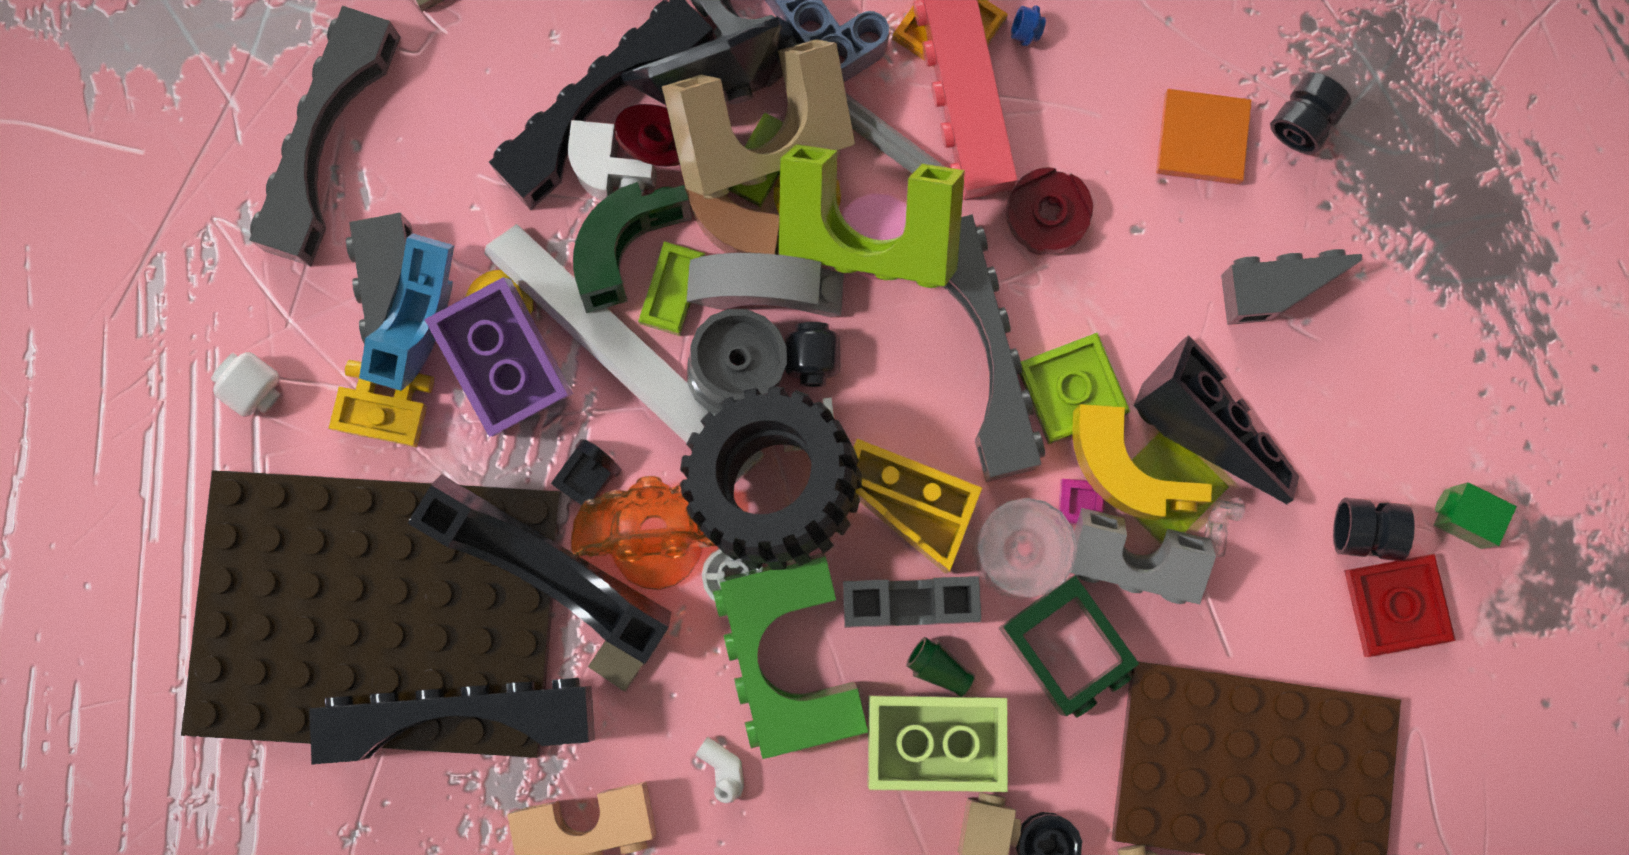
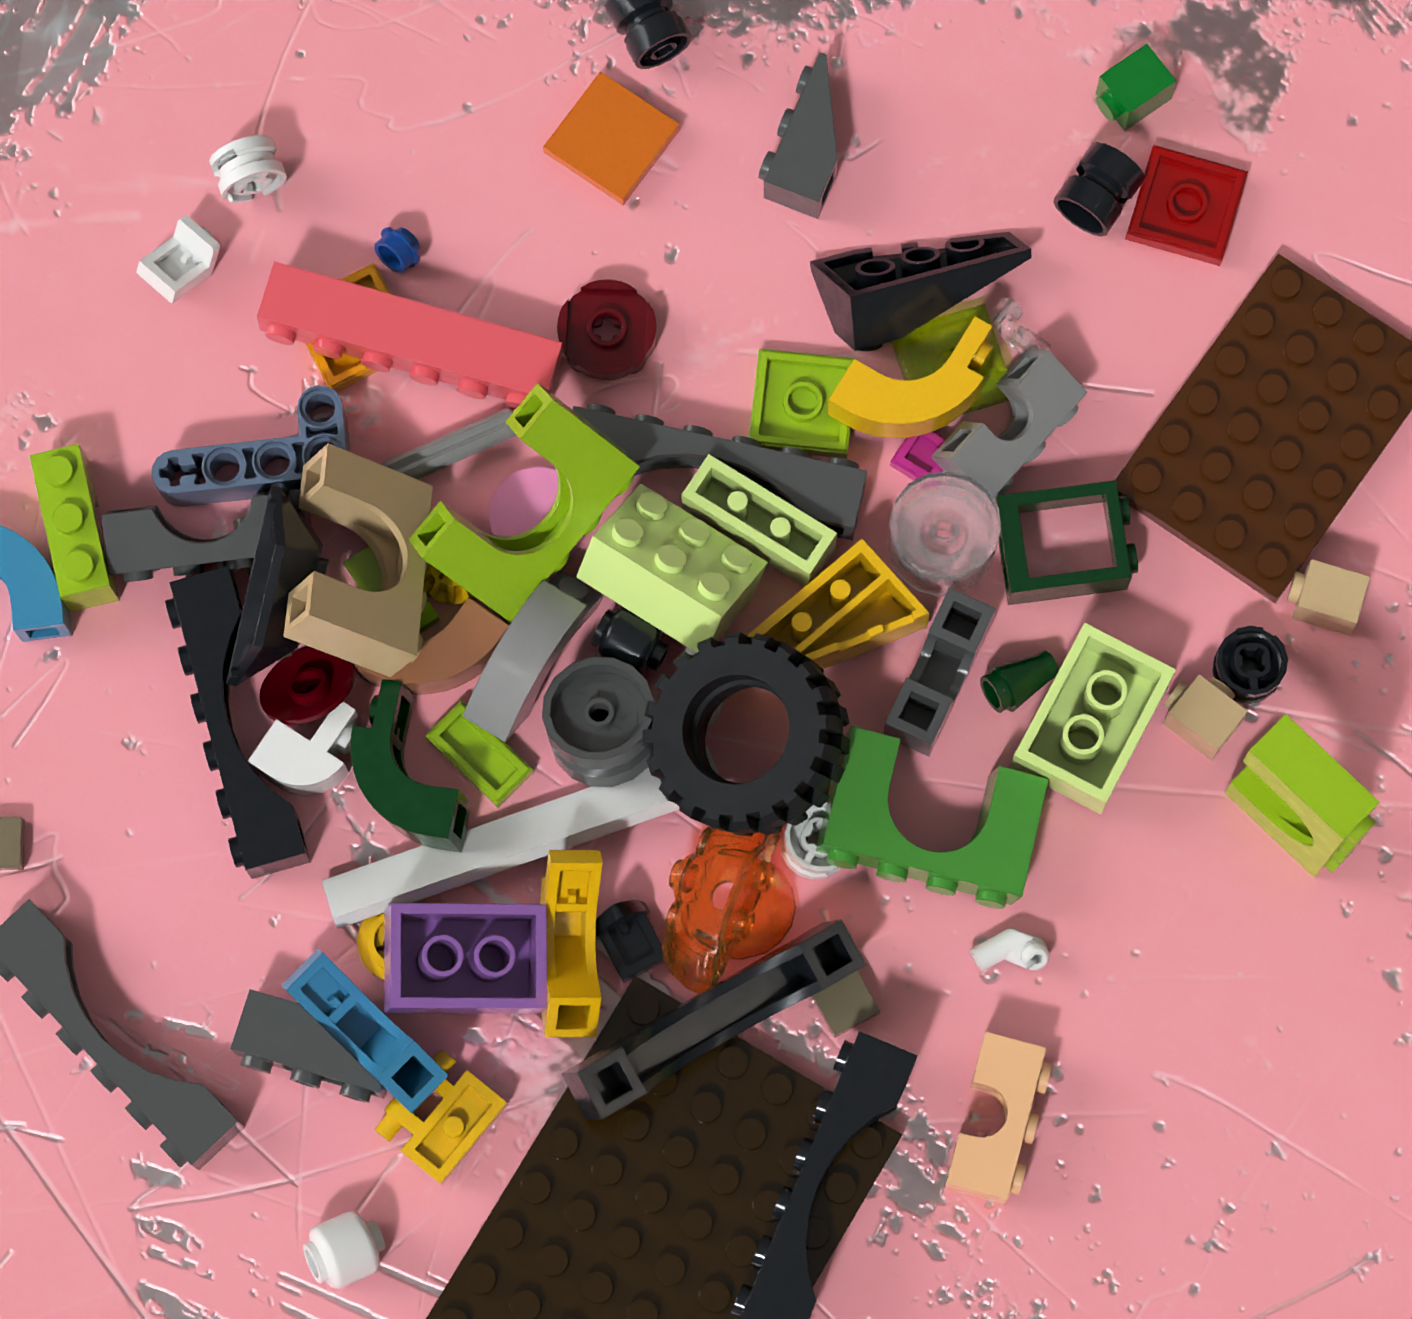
camera: 60 degrees left, 5 degrees down
none -> yellow arch [540,850,603,1037]
none -> yellowish green brick [576,484,768,653]
none -> yellowish green brick [681,454,837,587]

